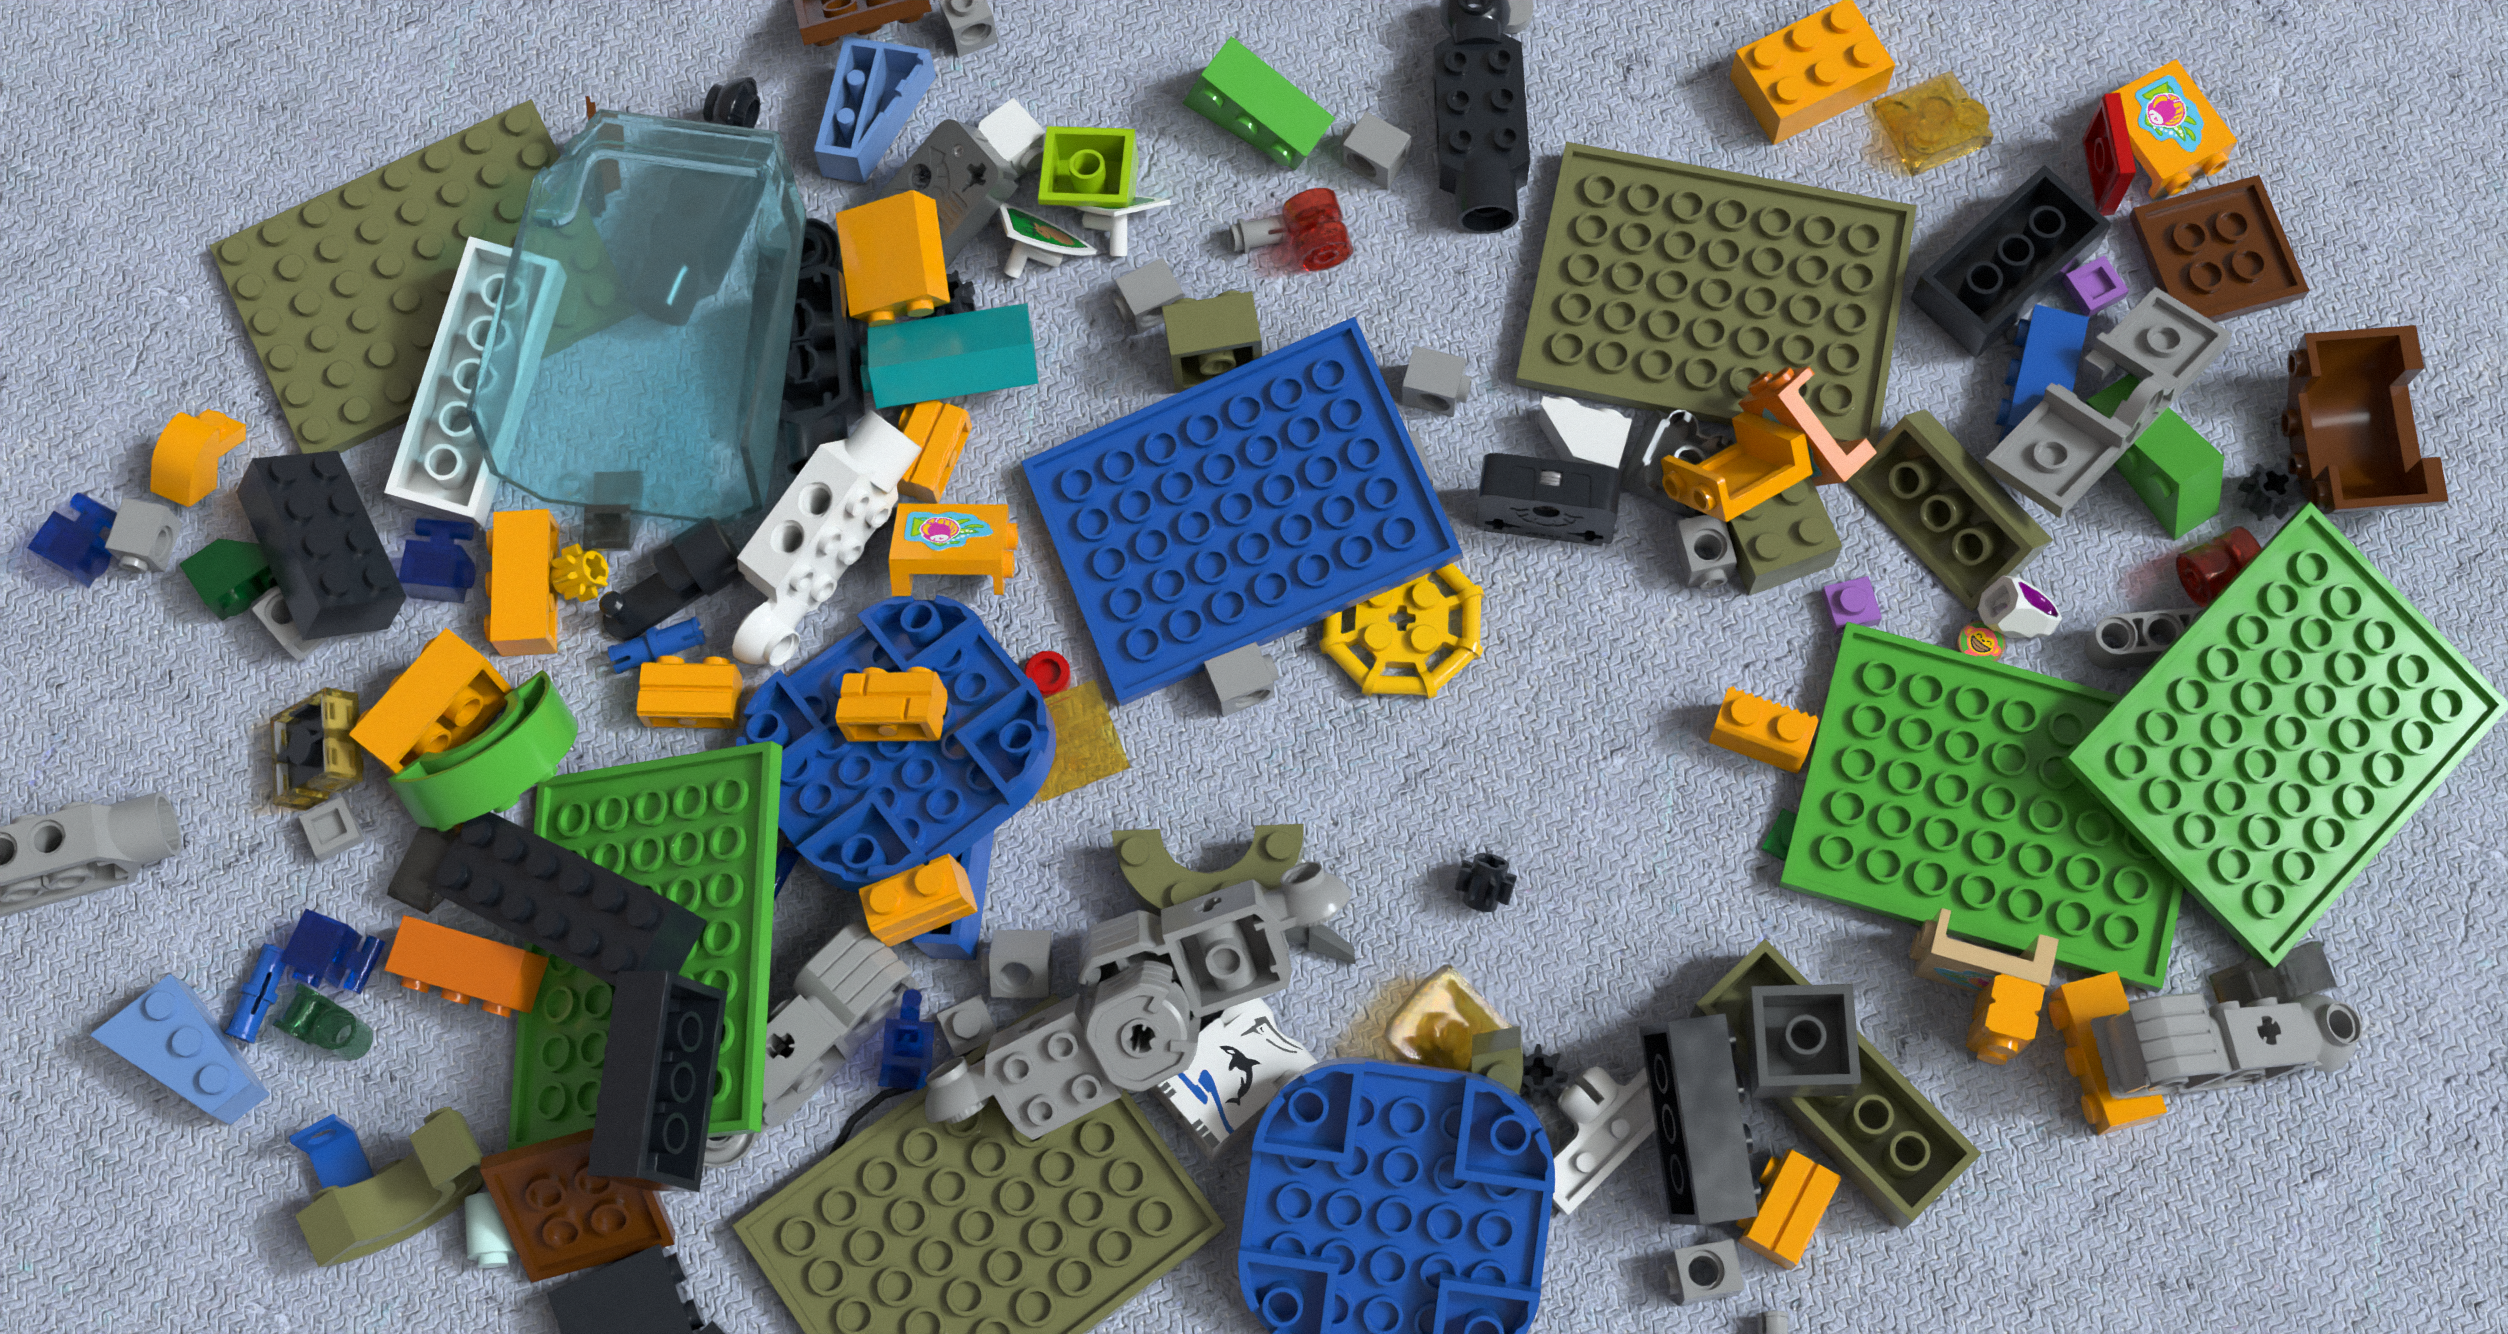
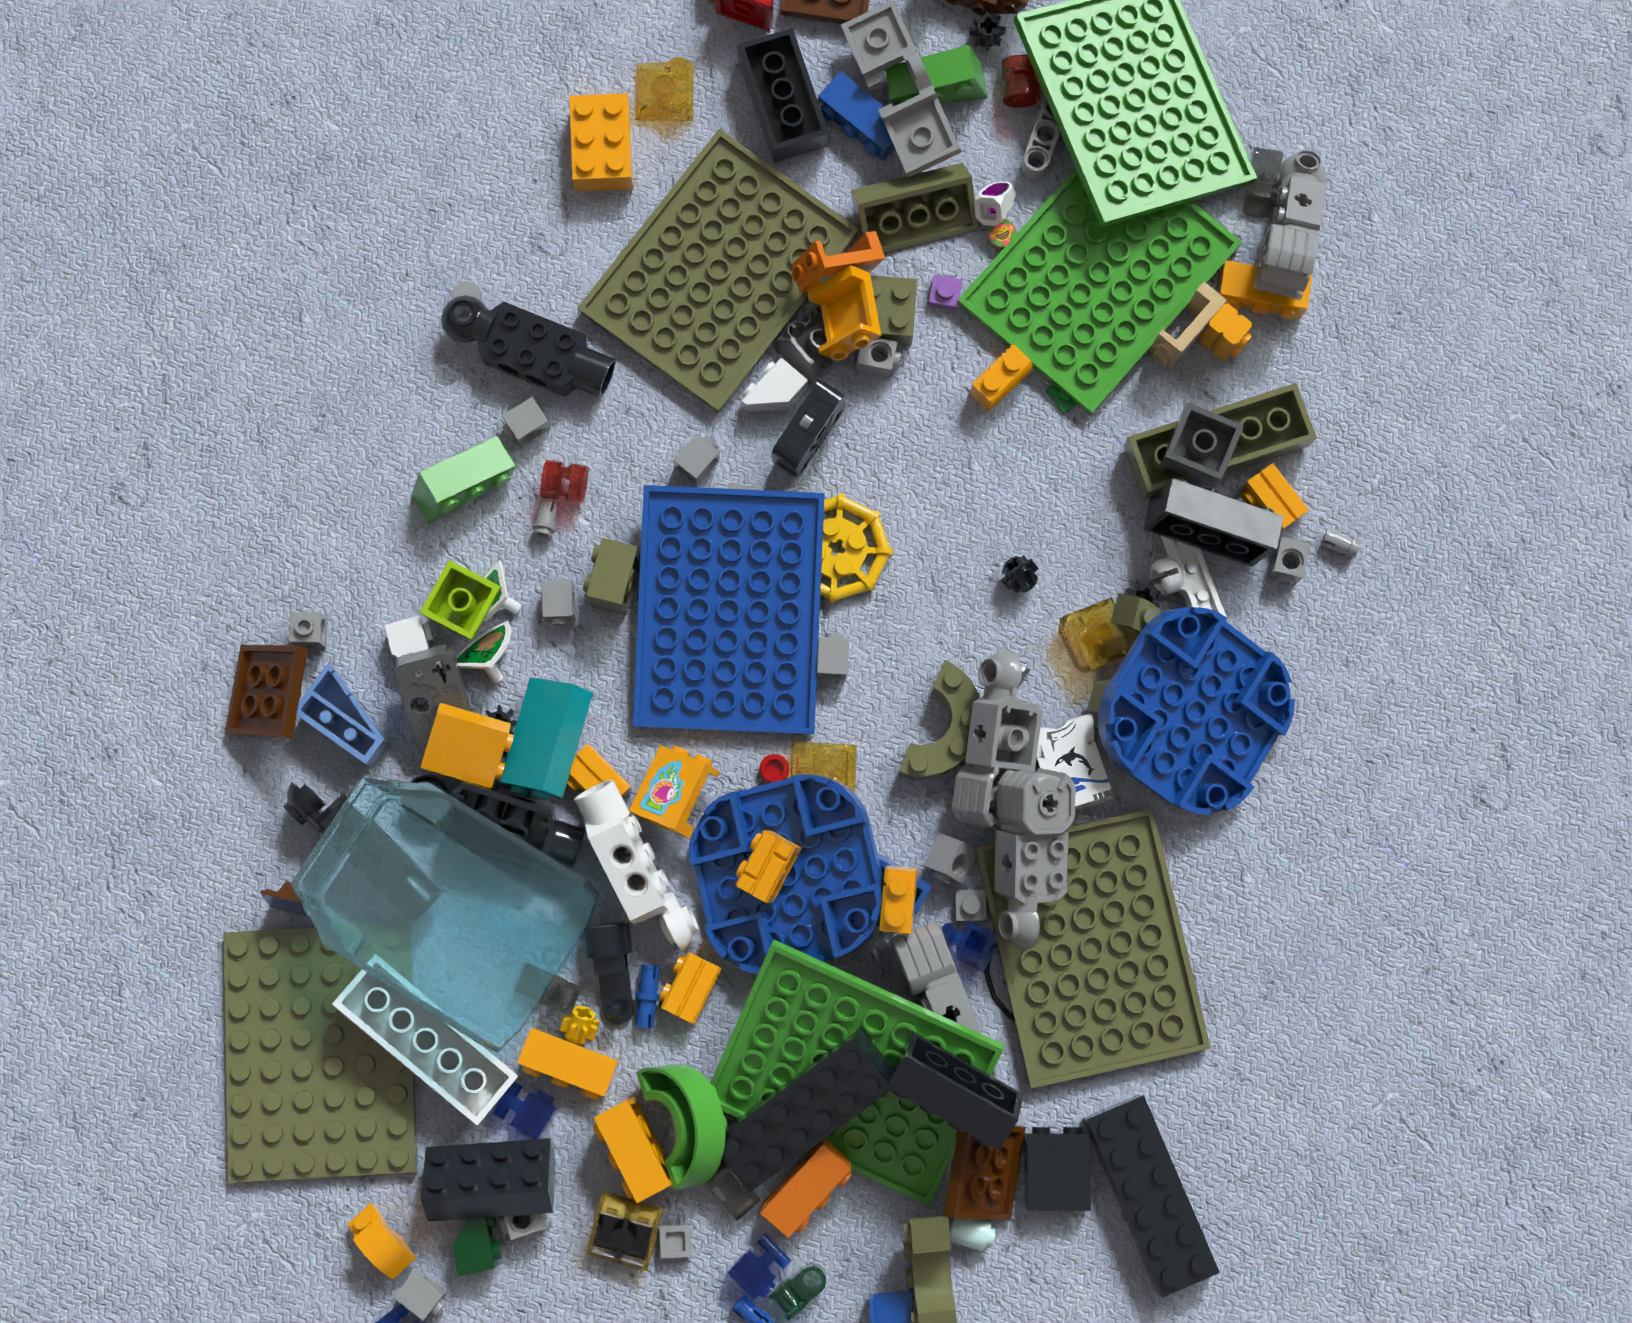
camera: 75 degrees left, 10 degrees up
medium lavender plate [2062,255,2129,317] -> none

